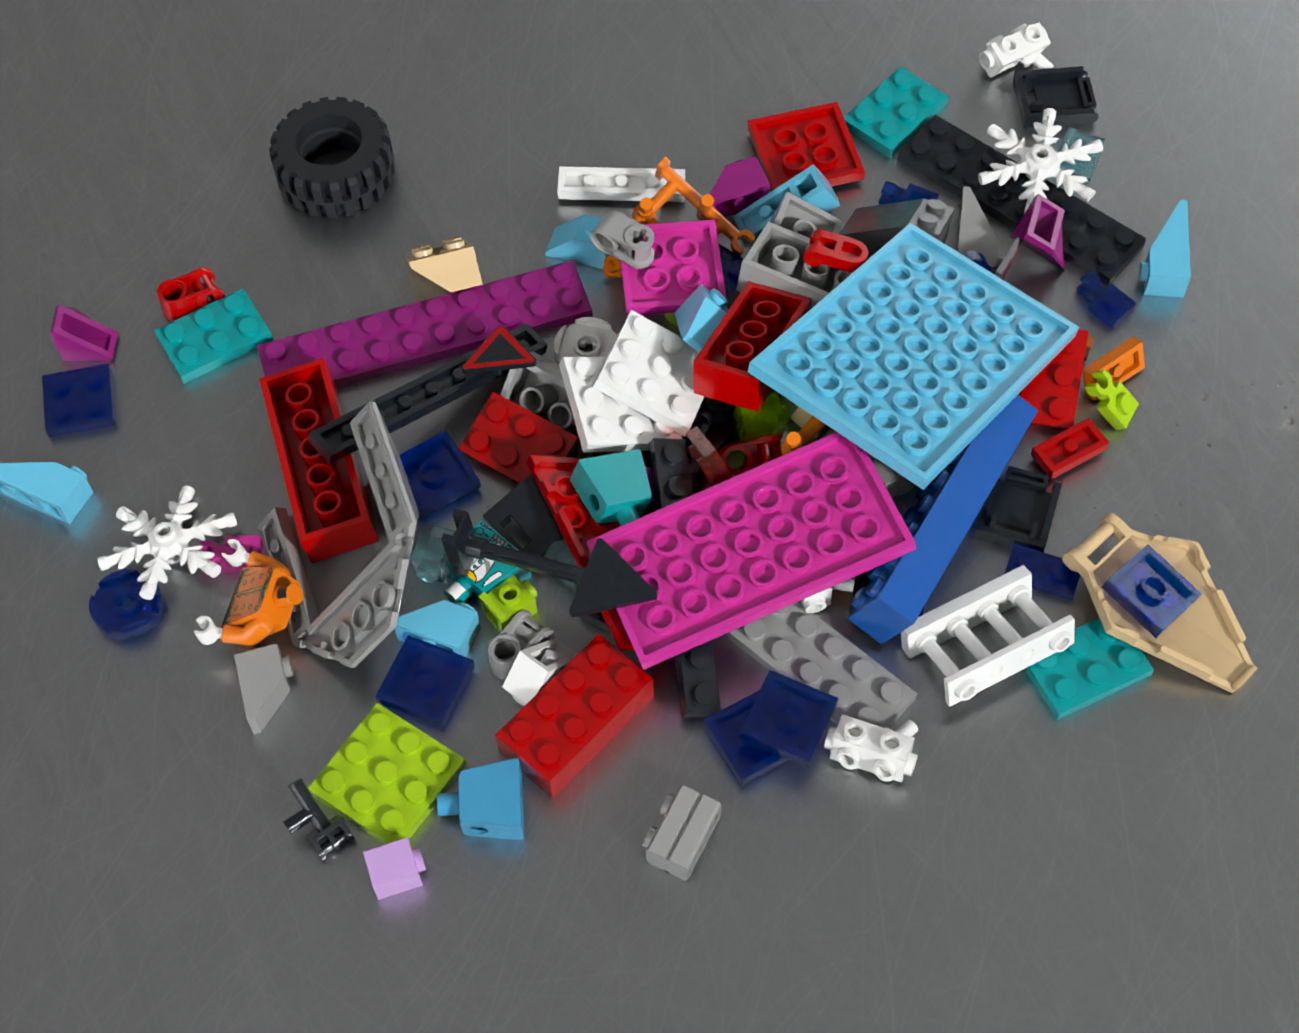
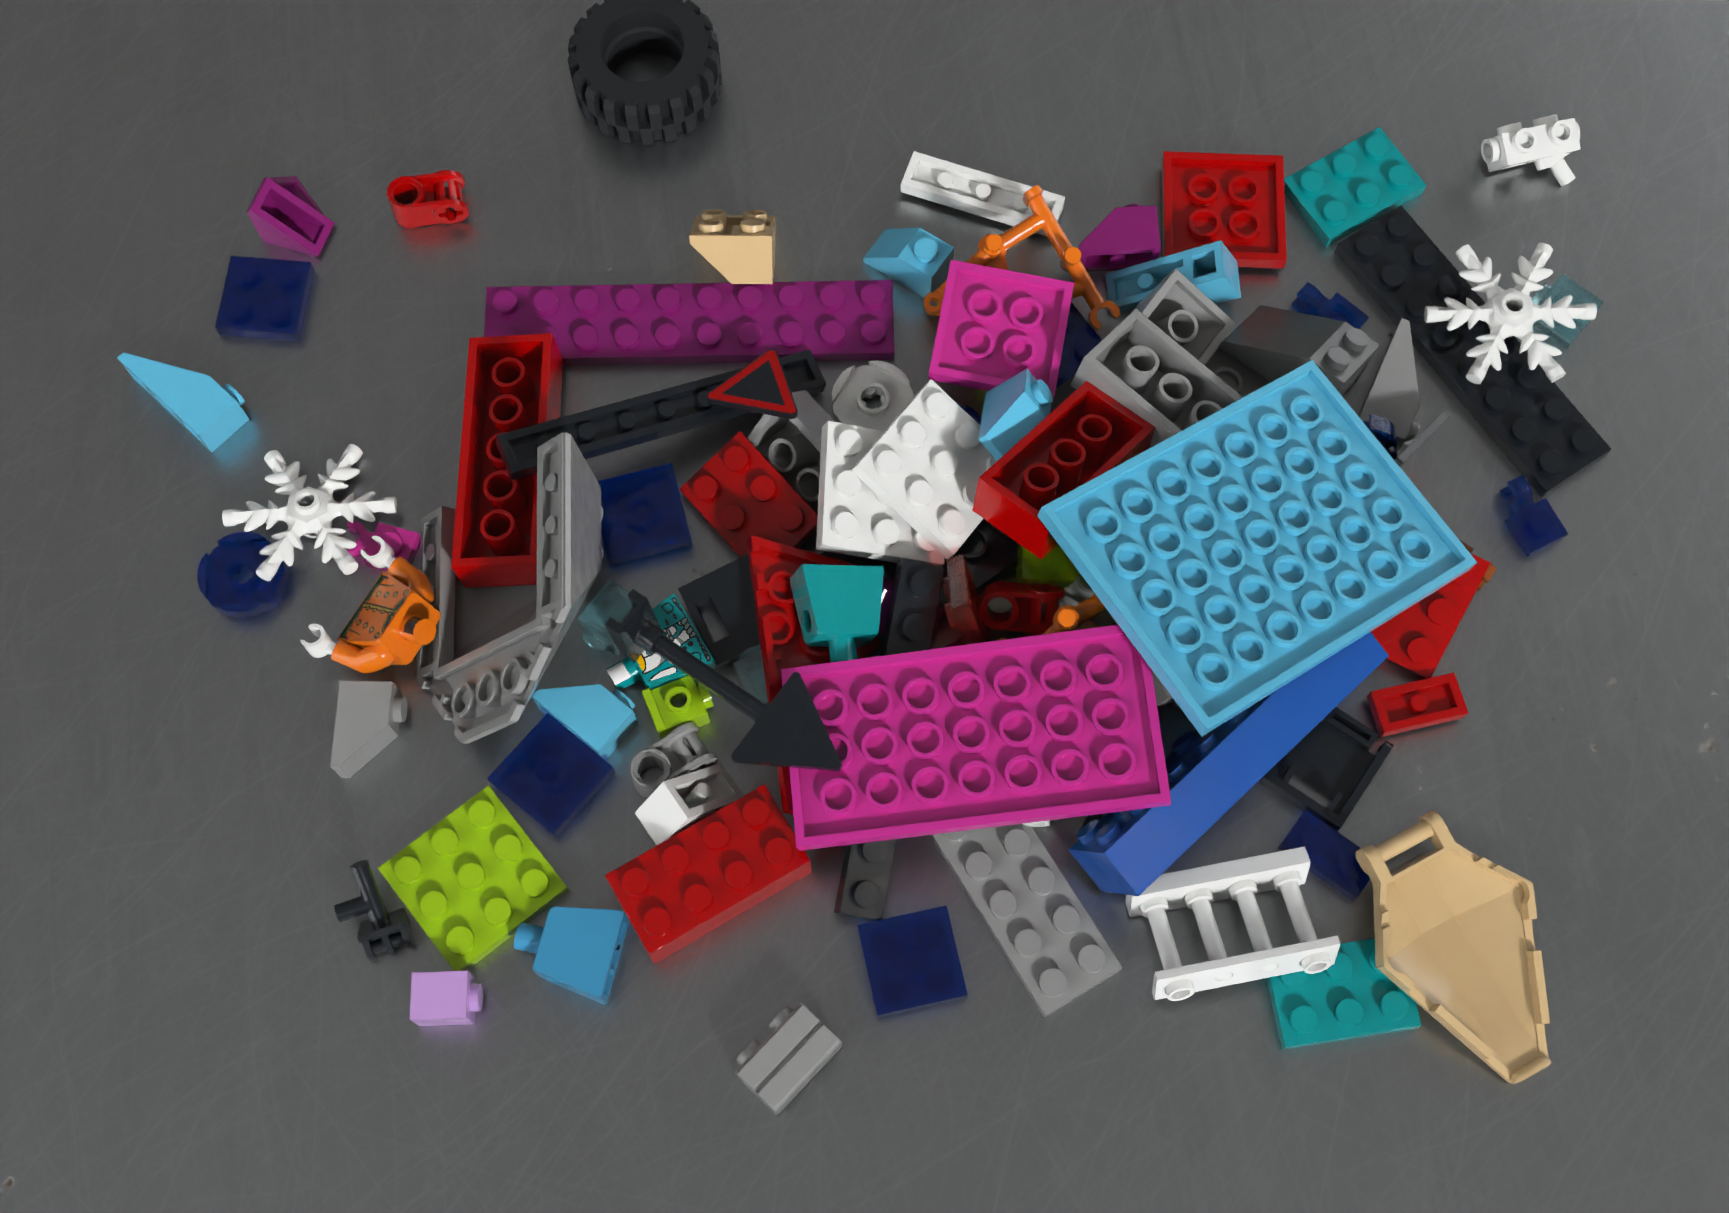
camera: 15 degrees right, 10 degrees up
teal plate [154,288,274,384] -> none
light grey piece [590,210,654,269] -> none
clear blue plate [739,670,839,768] -> none
red plate [803,229,868,272] -> none
white brick [824,714,918,783] -> none
magenta slope [1011,194,1065,271] -> none
black container [1013,66,1099,128] -> none
orange plate [1082,336,1145,401] -> none
lime plate [1085,369,1139,430] -> none
clear blue plate [1102,544,1202,638] -> none
medium azure slope [1138,200,1191,298] -> none

